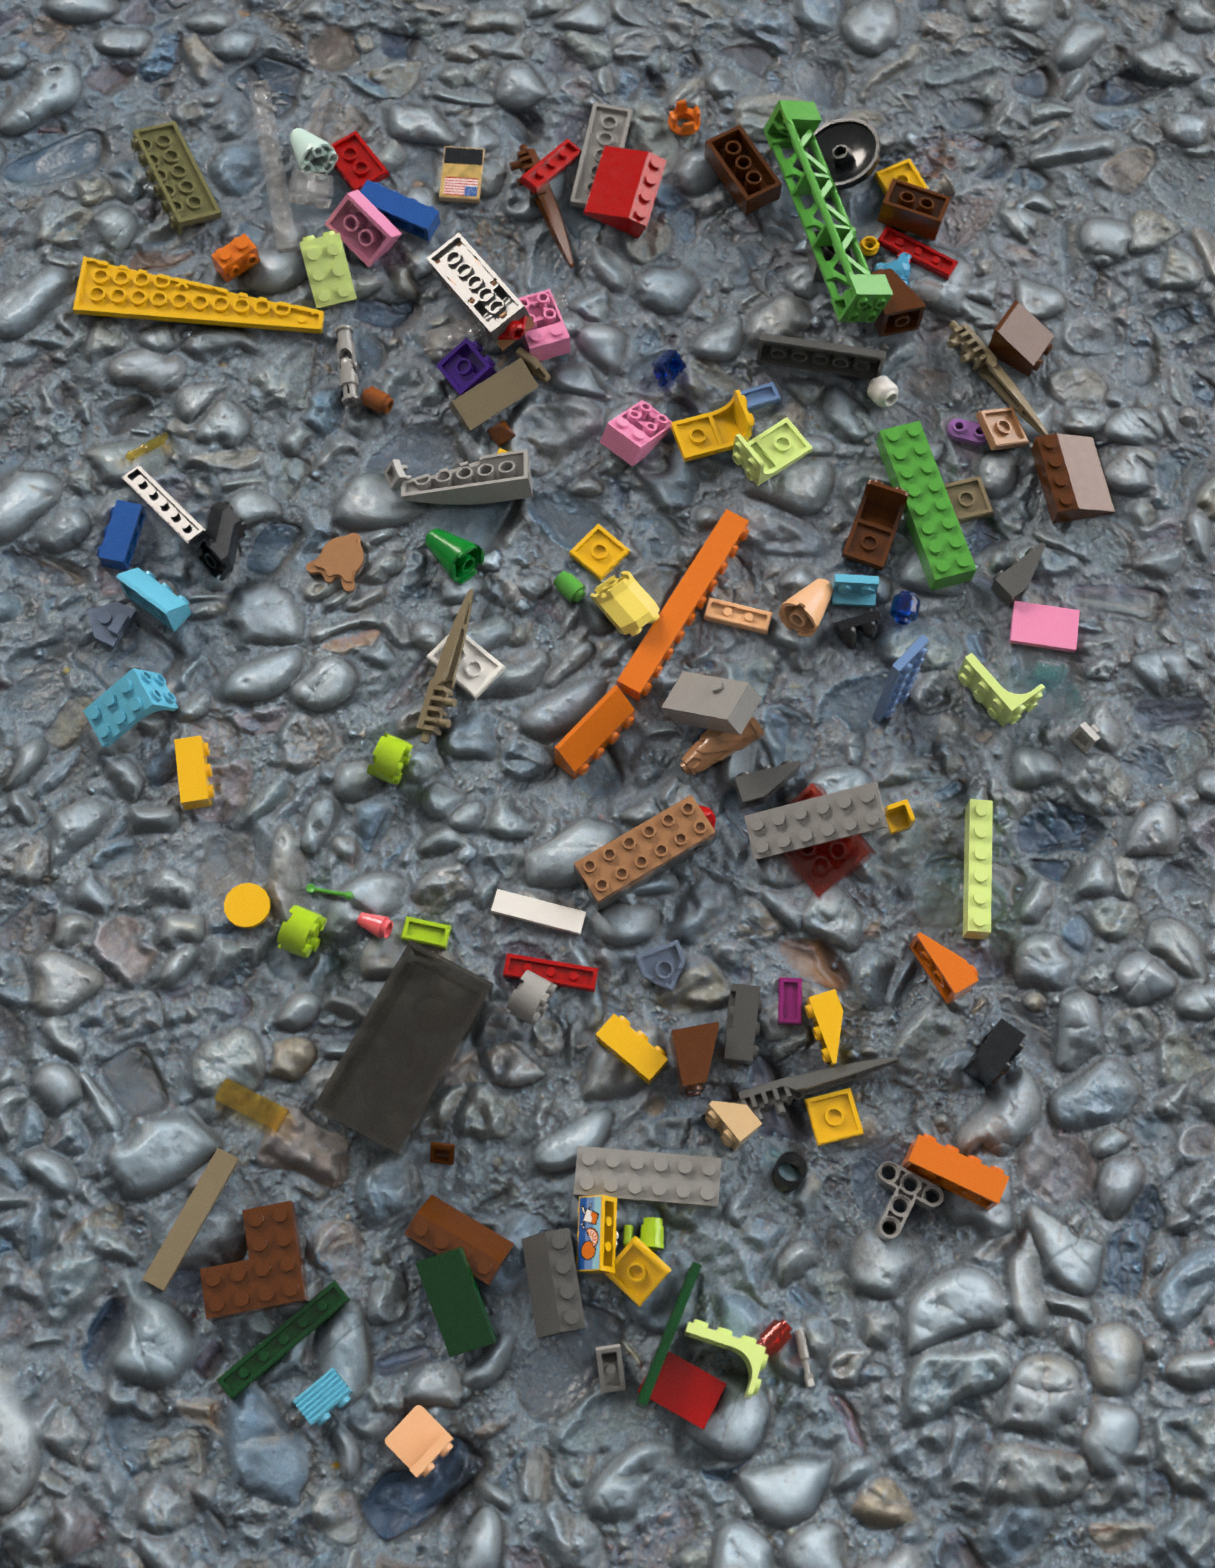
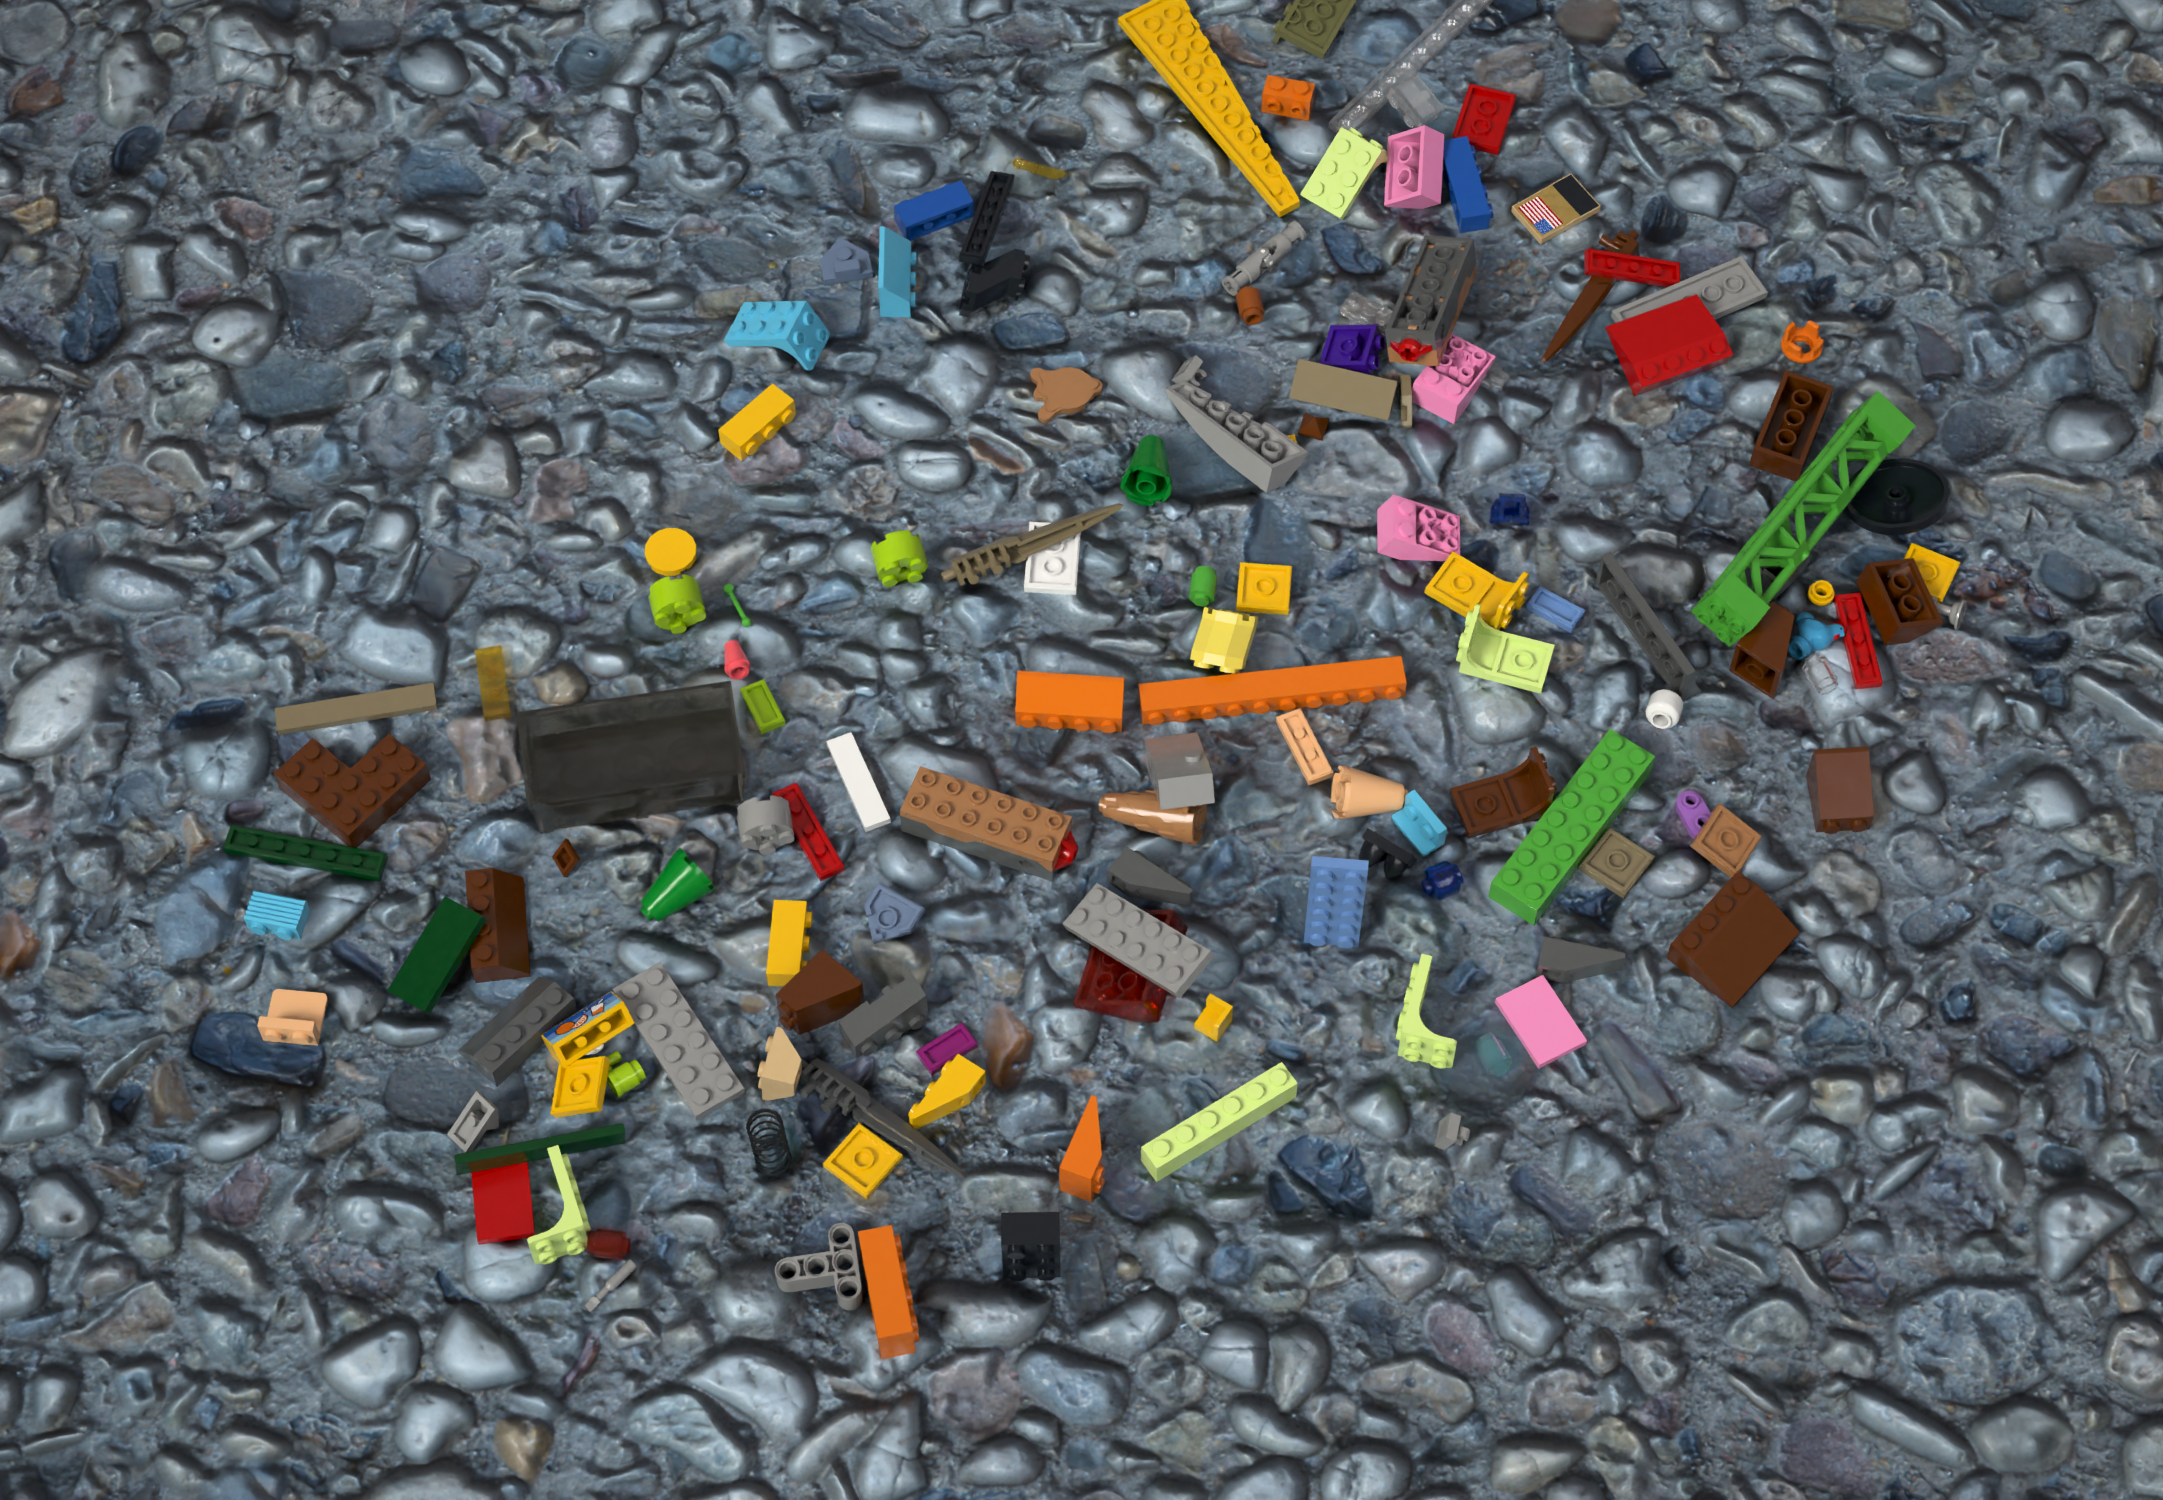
camera: 55 degrees right, 10 degrees down
light aqua cone [290,128,338,181] -> none
dark tan piece [947,320,1048,436] -> none
none -> green cone [640,848,716,922]

